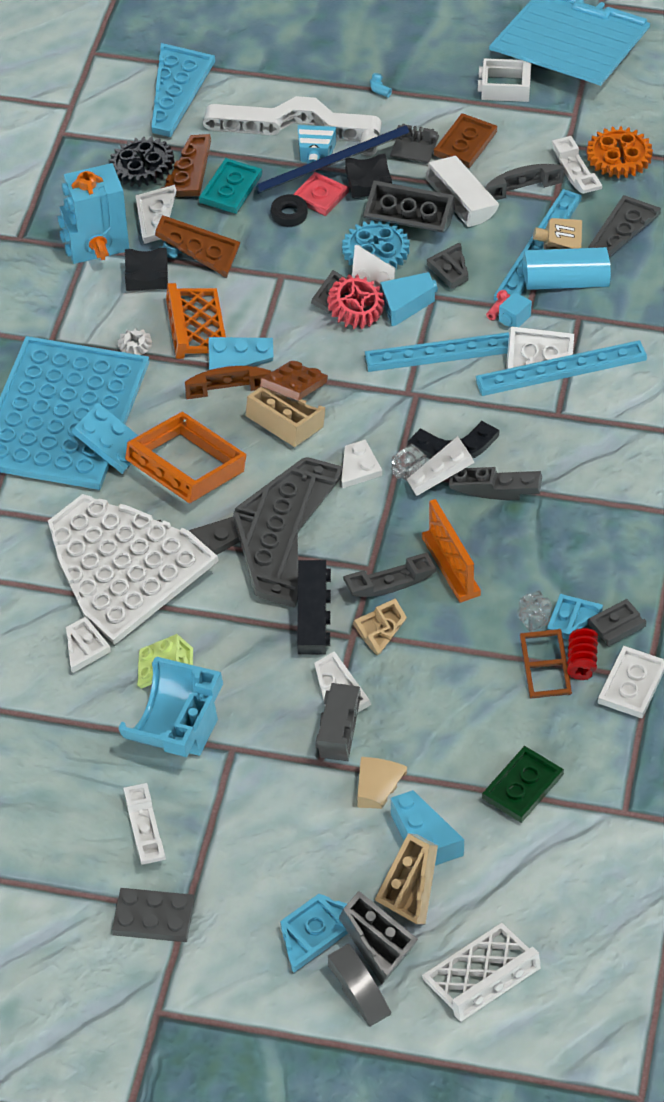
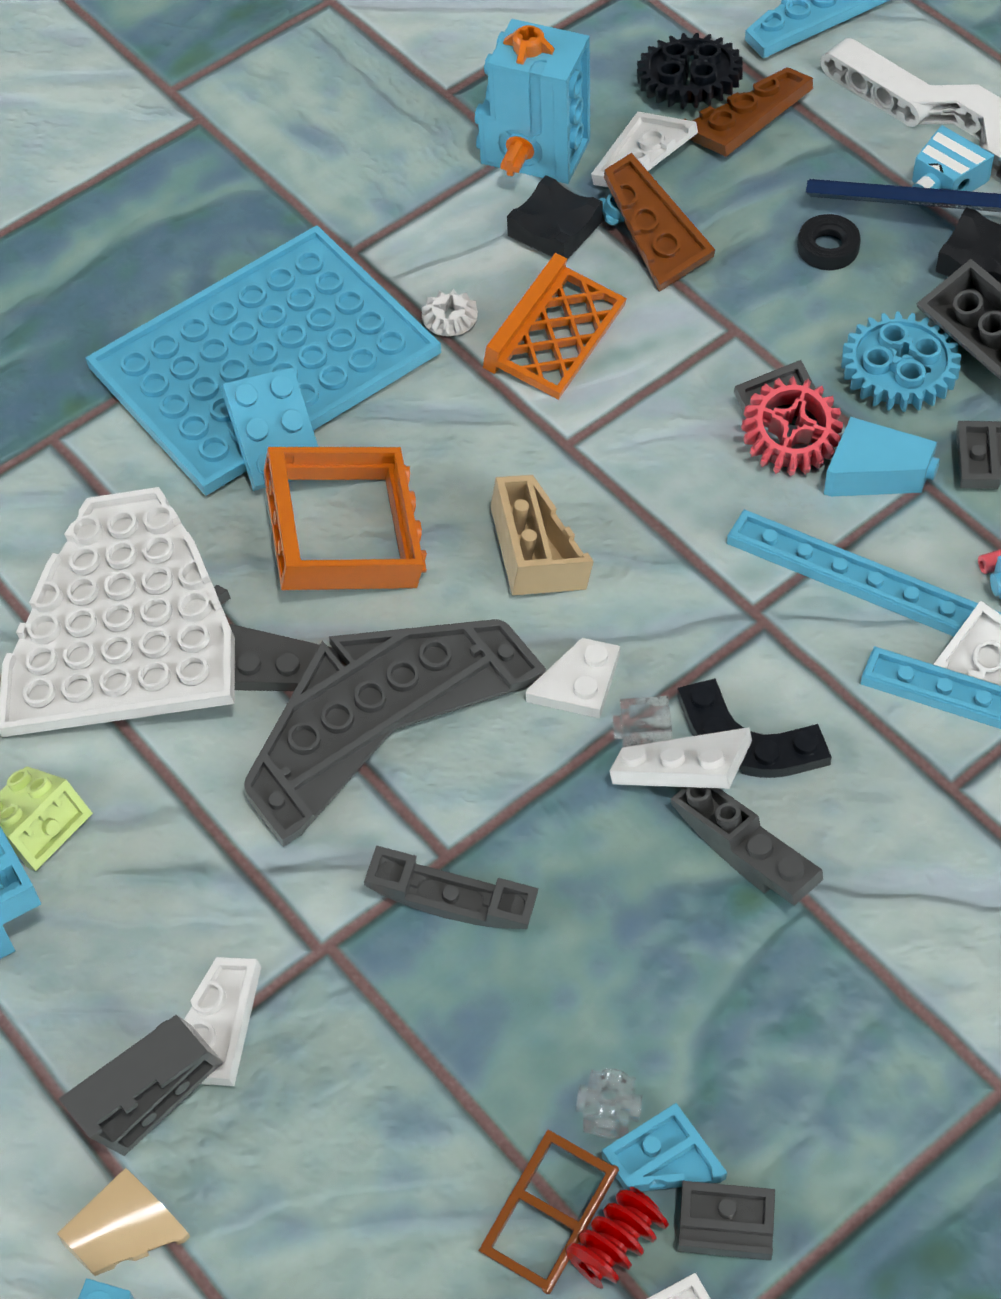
camera: 40 degrees right, 5 degrees up
dark orange slope [185,366,271,399] -> none
teal plate [199,158,262,214] -> none
medium azure wing [208,337,274,370] -> none
dark orange plate [260,361,328,401] -> none
coral tile [293,172,349,216] -> none
black wedge [297,560,331,654] -> none
white wing [352,245,396,287] -> none
tan slope [353,598,407,655] -> none
orange fence [422,499,481,603] -> none

